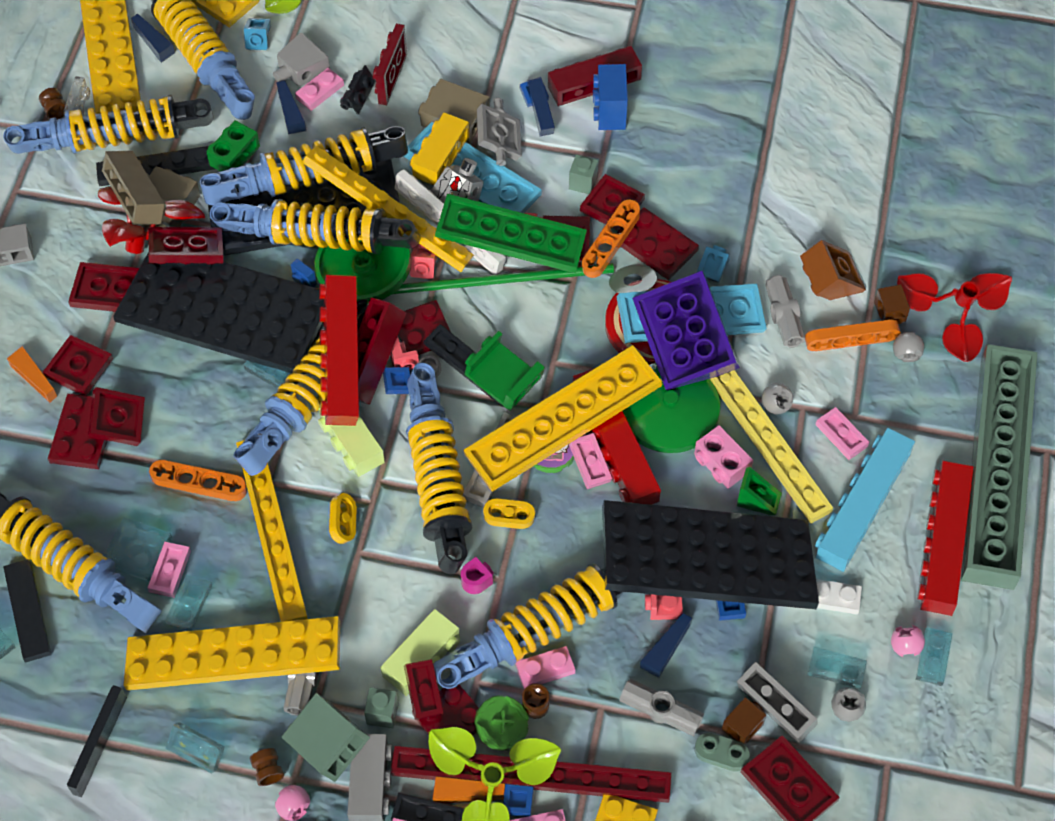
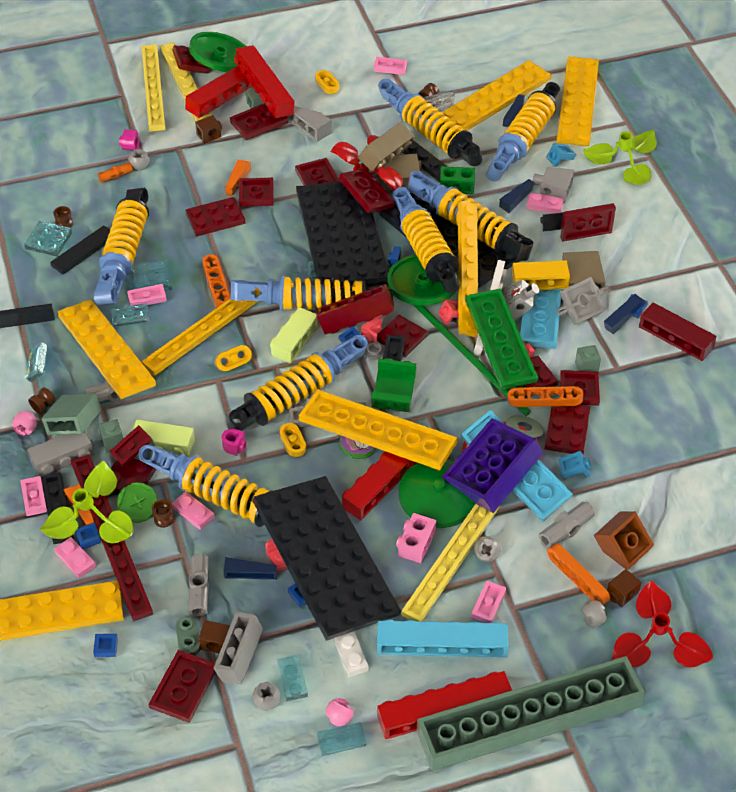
camera: 60 degrees right, 10 degrees down
dark red plate [88,387,145,446] -> none
red brick [319,275,359,426] -> none
bright pink plate [569,433,612,489] -> none
blue brick [593,64,628,130] -> none
green slope [737,467,782,516] -> none

